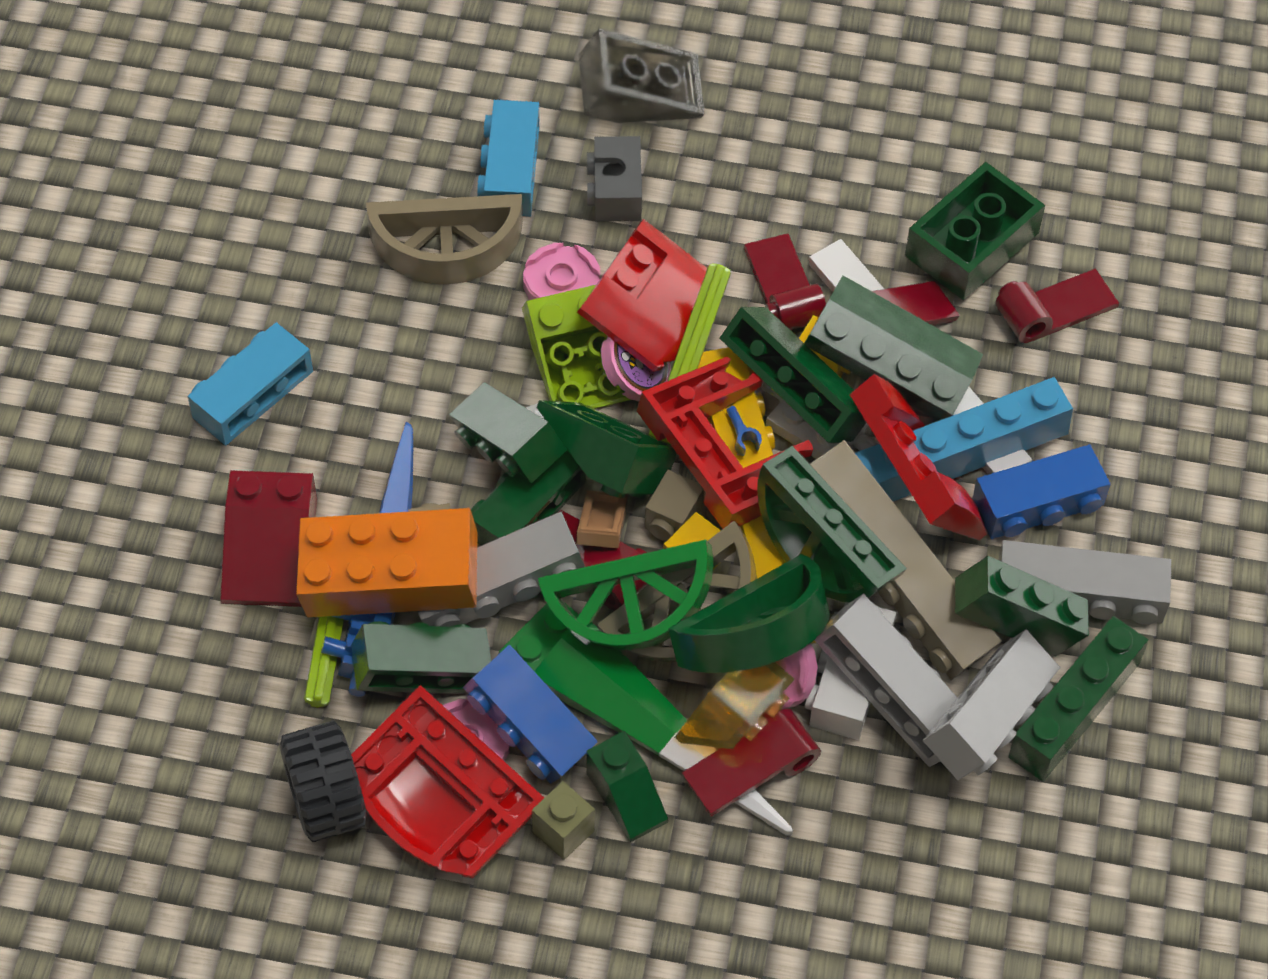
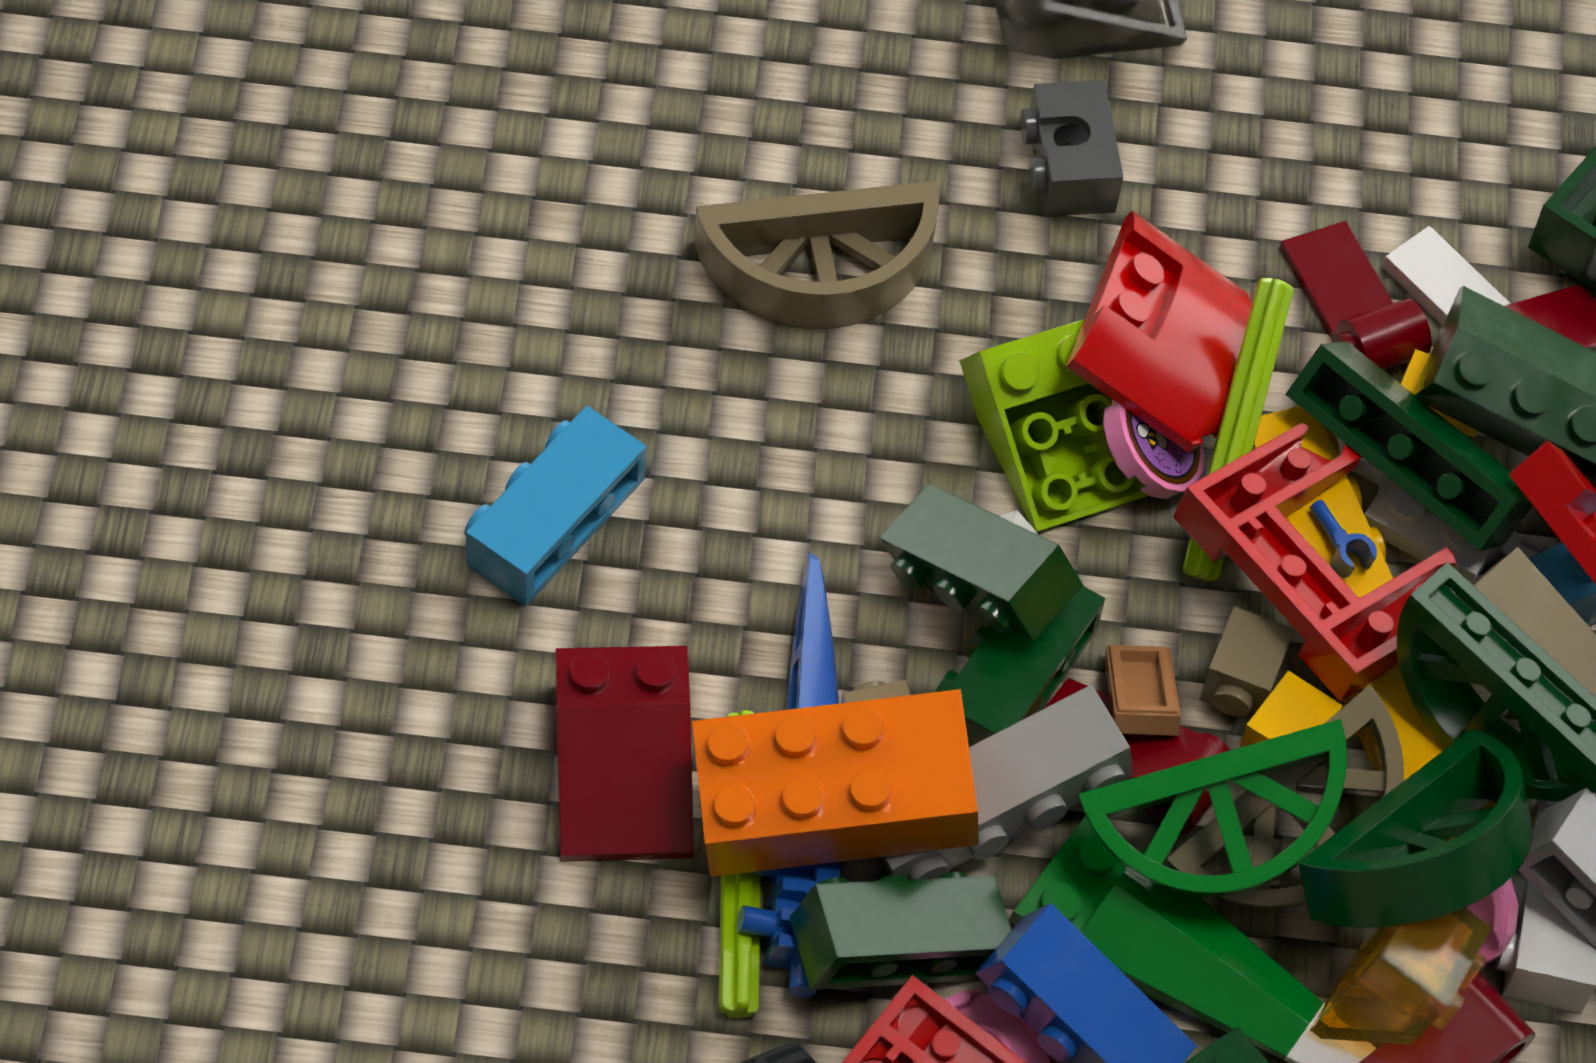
camera: 10 degrees left, 0 degrees up
dark azure brick [477,100,540,217] -> none
bright pink tile [523,243,600,300] -> none
dark green slope [536,400,677,498] -> none

